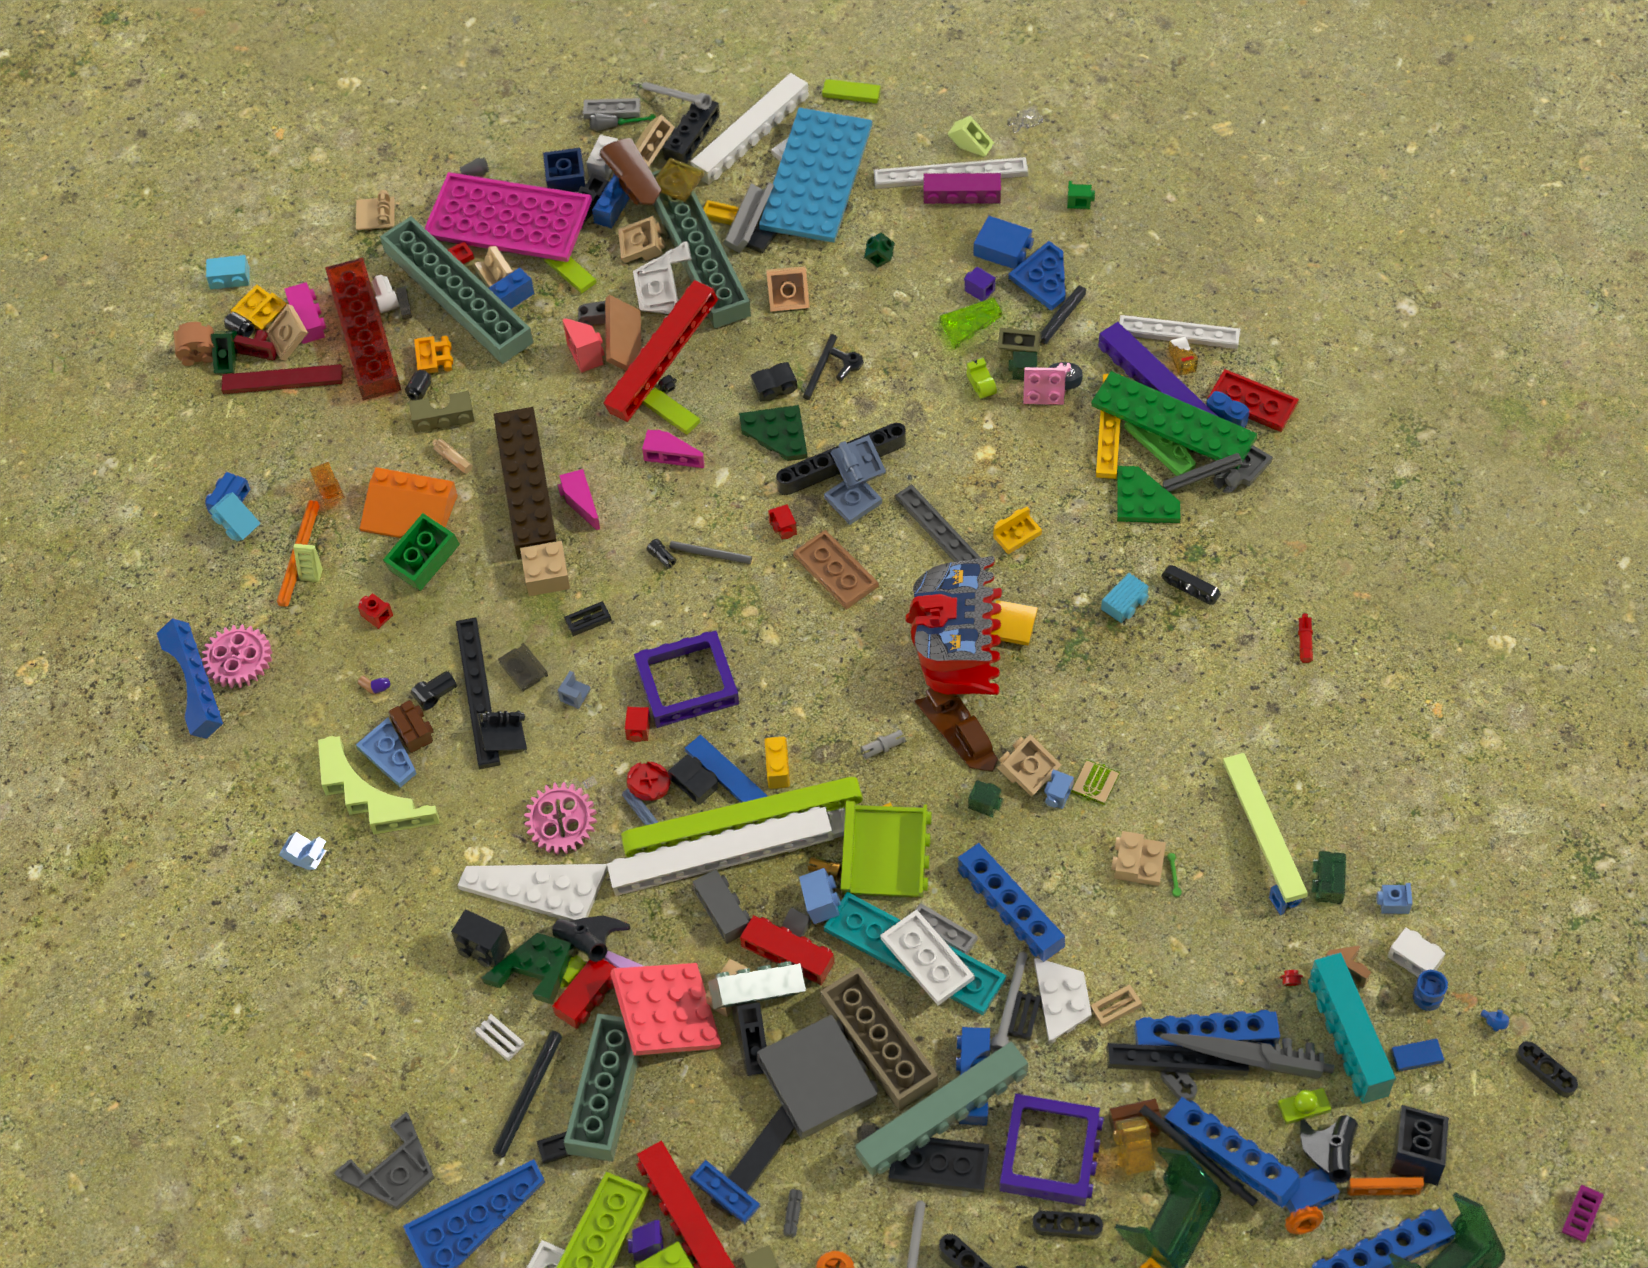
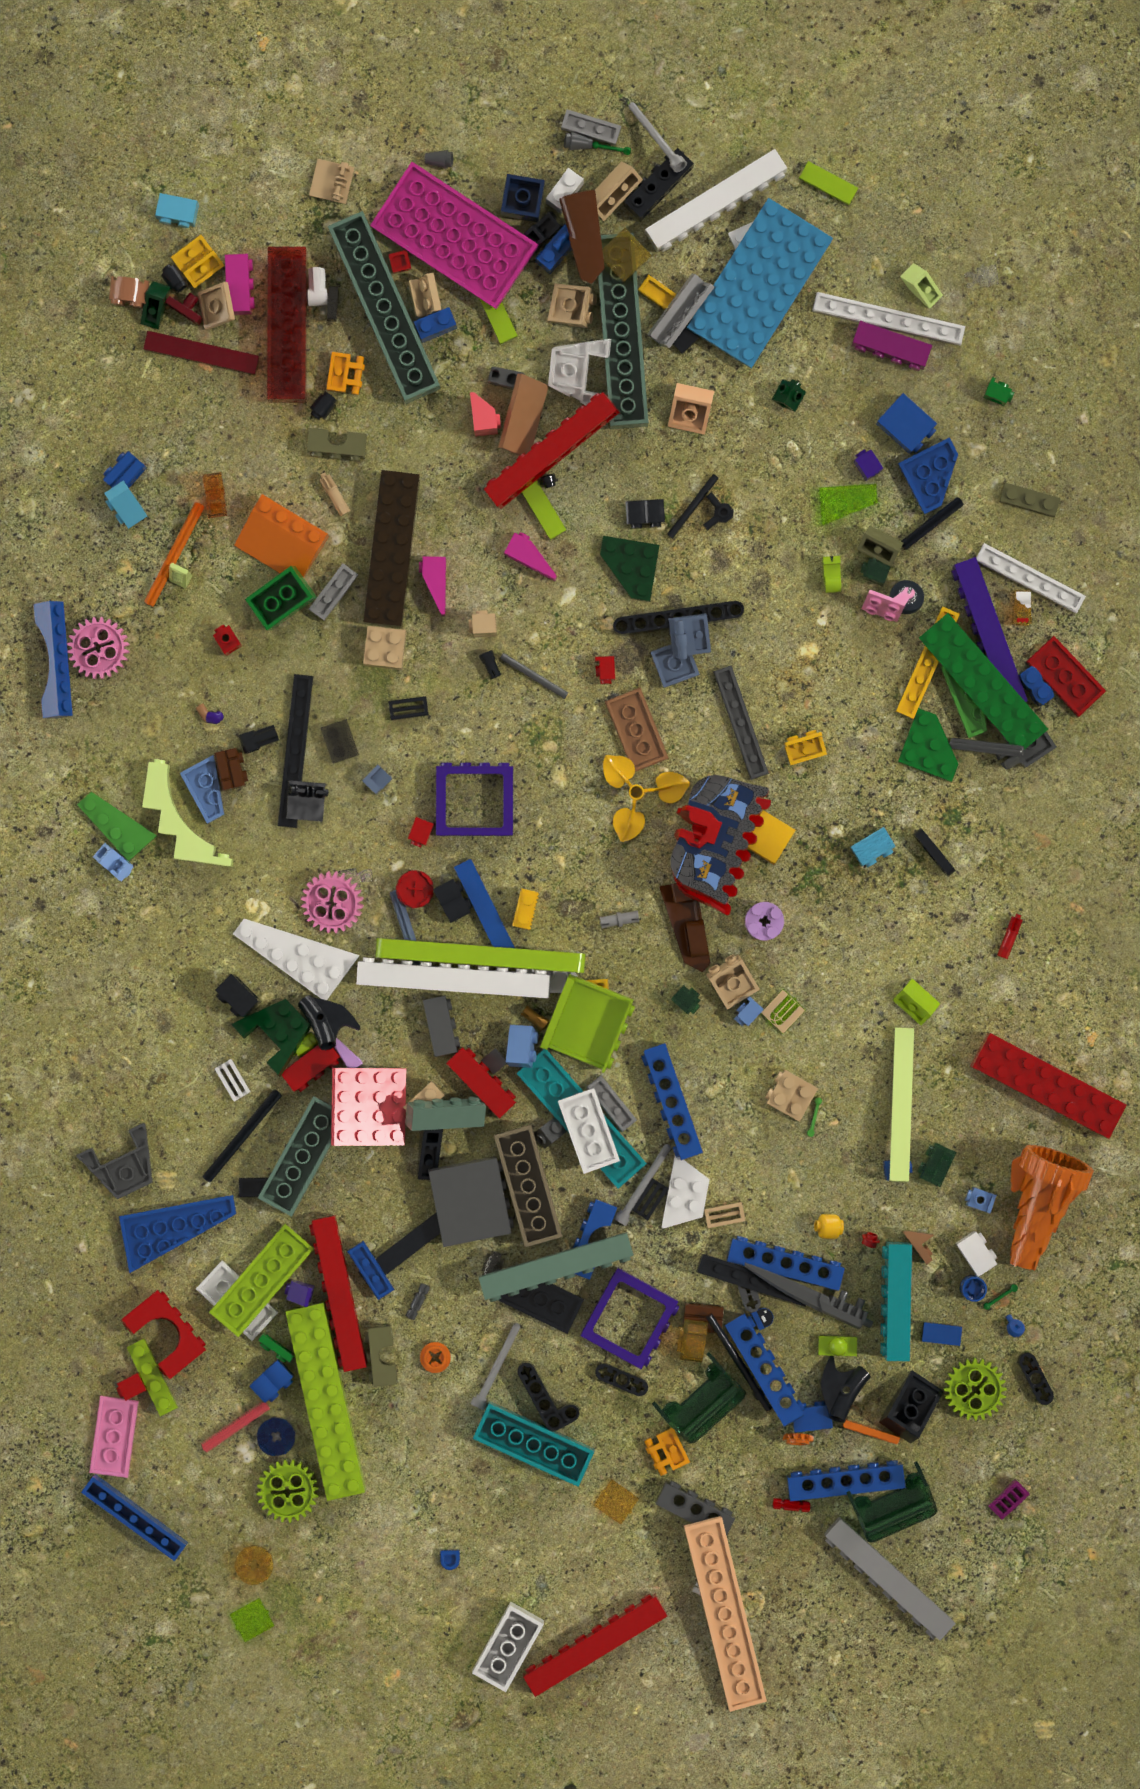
camera: 15 degrees right, 30 degrees up
none -> bright green wing [77,792,157,861]
none -> light grey plate [309,564,359,621]
none -> tan brick [469,610,497,638]
none -> dark grey bracket [534,1117,567,1148]
none -> yellow plant [603,755,690,842]
none -> lavender brick [744,902,784,941]
none -> tile [751,1308,774,1331]
none -> yellow head [814,1214,844,1239]
none -> lime panel [893,979,940,1025]
none -> lime gear [943,1357,1007,1421]
none -> red brick [970,1033,1127,1139]
none -> green hinge [983,1284,1018,1310]
none -> olive plate [999,482,1060,517]
none -> orange cone [1010,1145,1094,1271]

